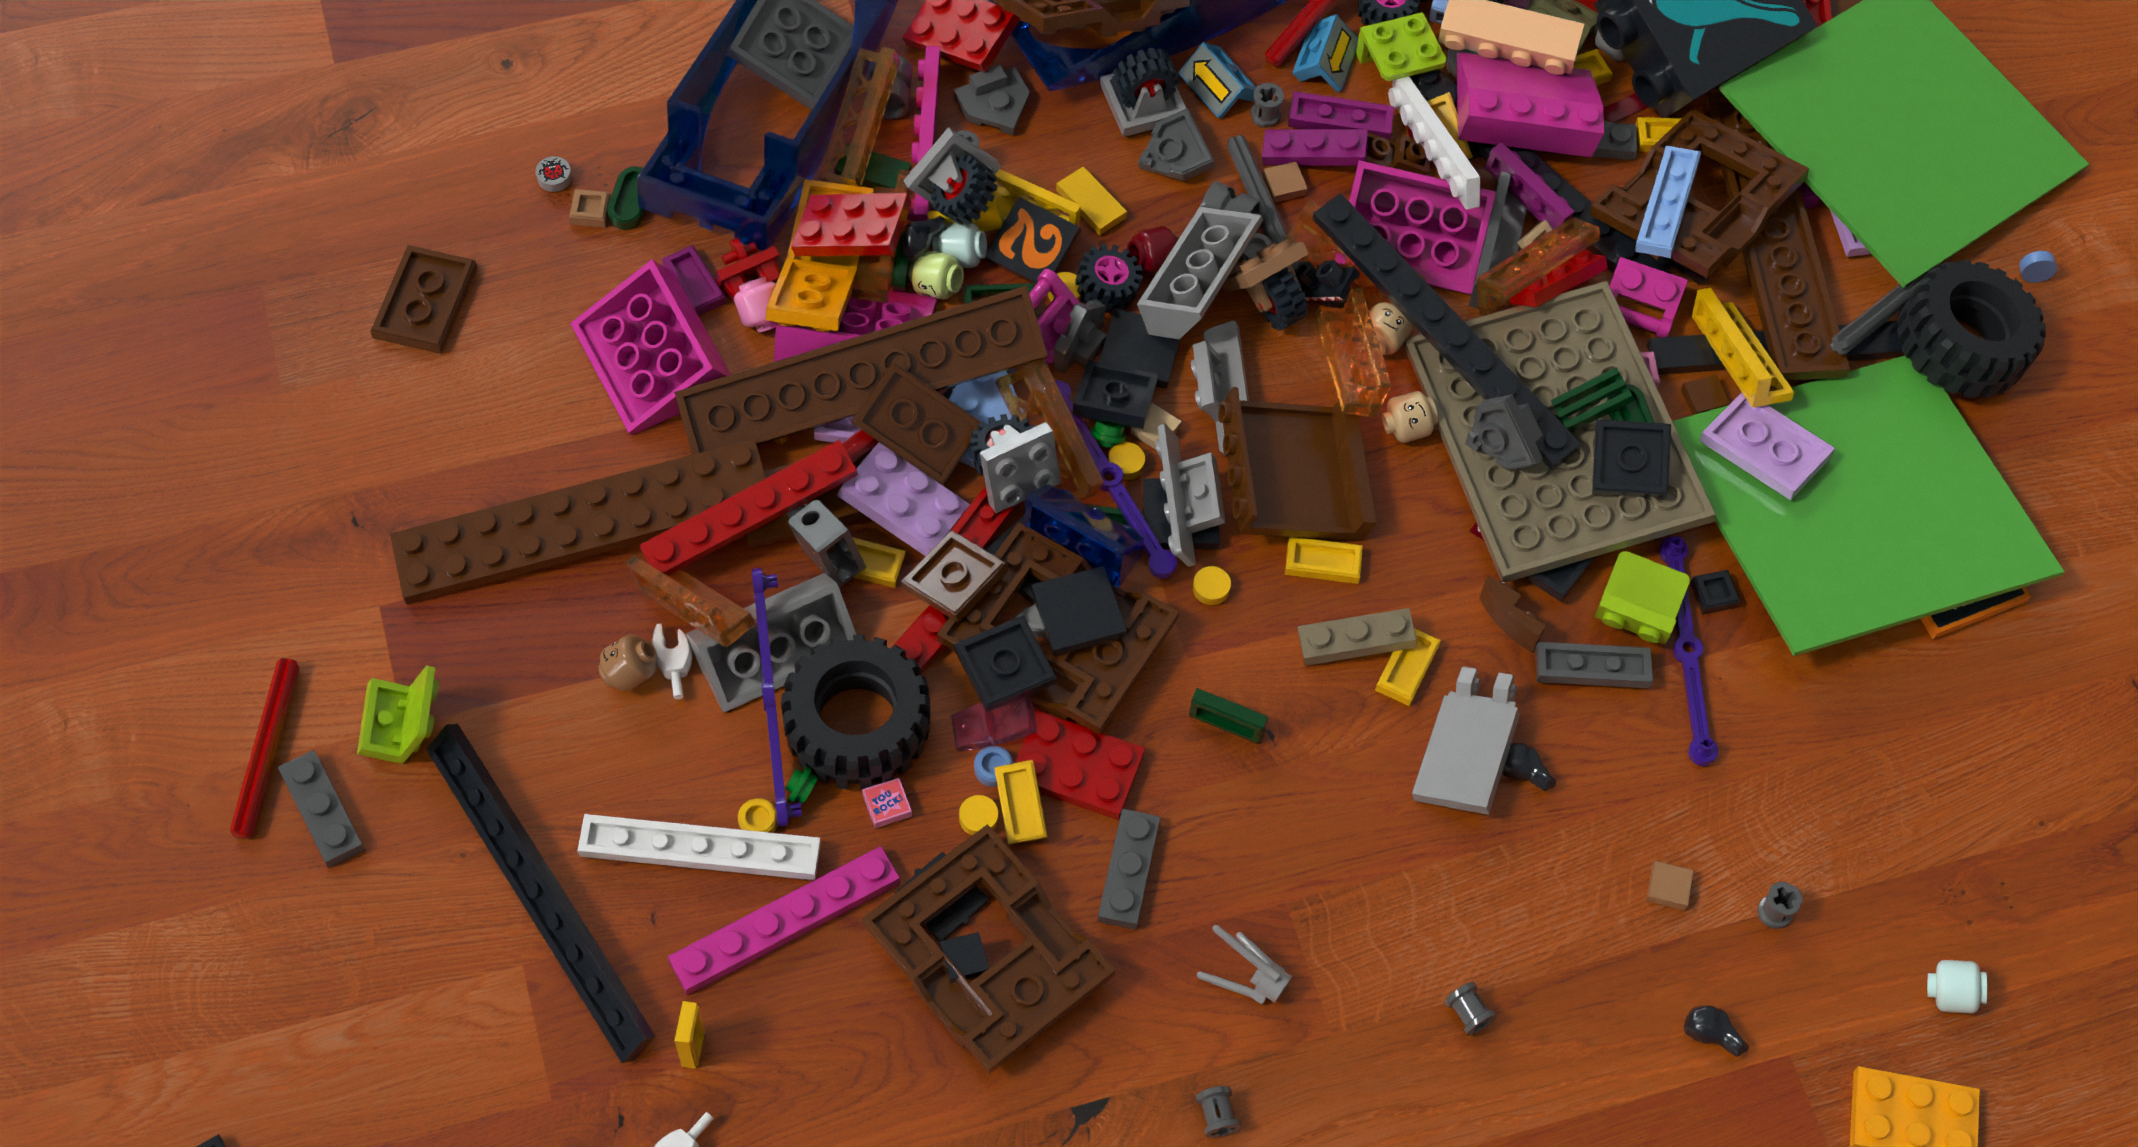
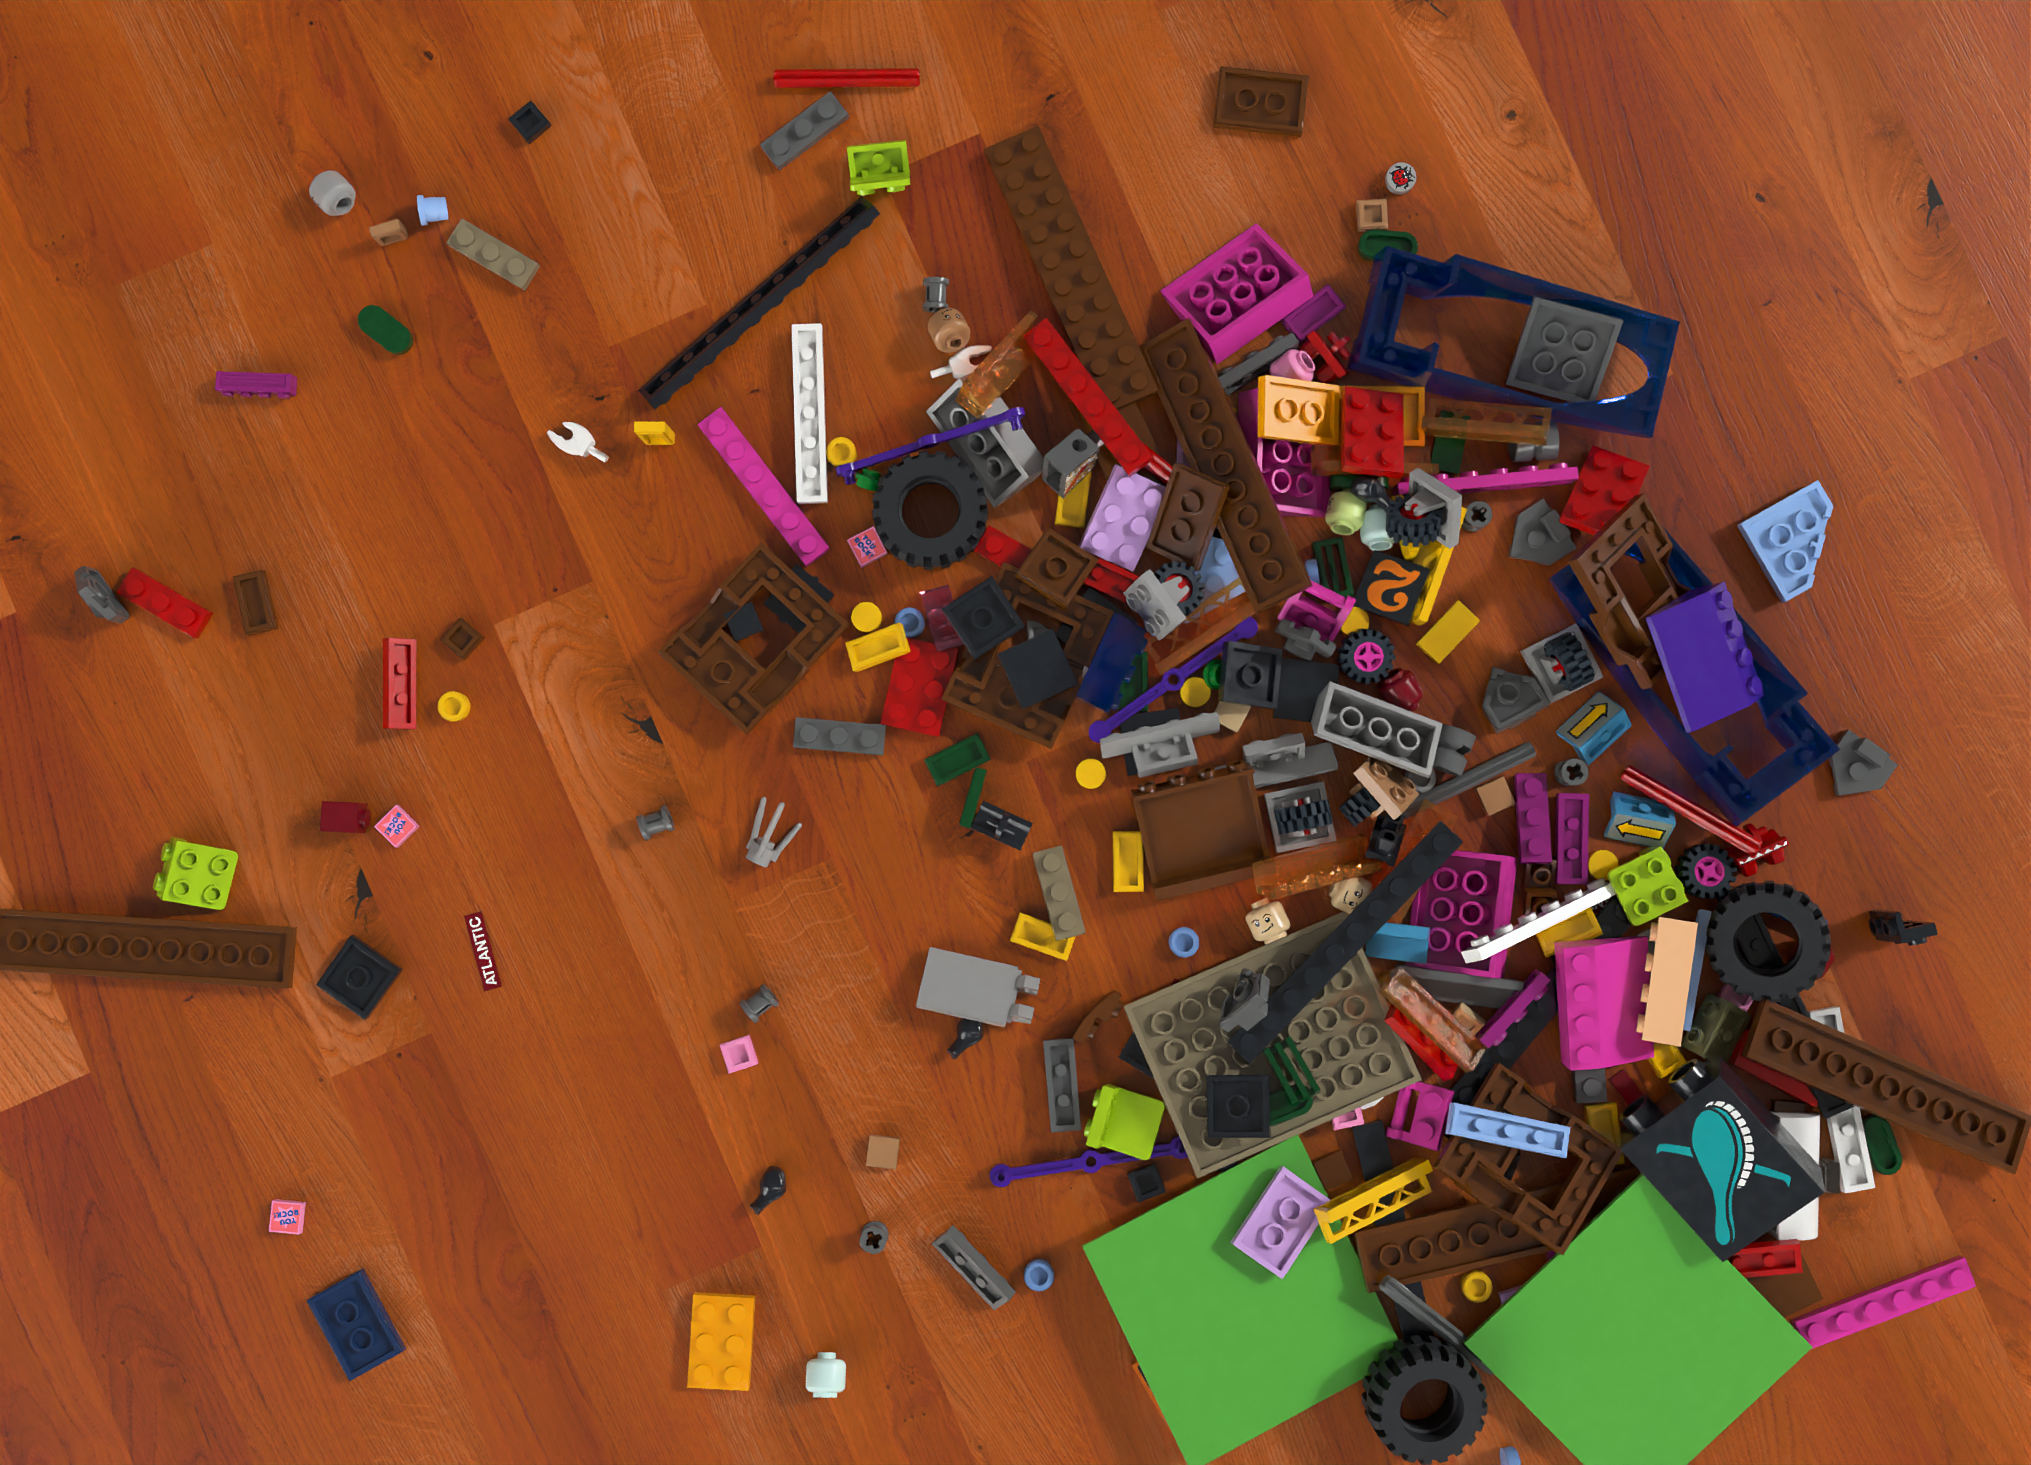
camera: 85 degrees right, 25 degrees up
none -> bright pink tile [720,1034,759,1074]
none -> dark grey bush [923,277,949,313]
none -> dark green tile [924,733,991,787]
none -> dark grey plate [931,1225,1016,1310]
none -> black hips [971,801,1033,851]
none -> medium blue tile [1024,1258,1054,1291]
none -> medium blue tile [1168,927,1199,958]
none -> dark grey plate [1218,333,1299,397]
none -> light grey plate [1263,781,1336,853]
none -> dark azure panel [1365,922,1430,964]
none -> yellow tile [1460,1270,1493,1303]
none -> yellow tile [1588,850,1619,880]

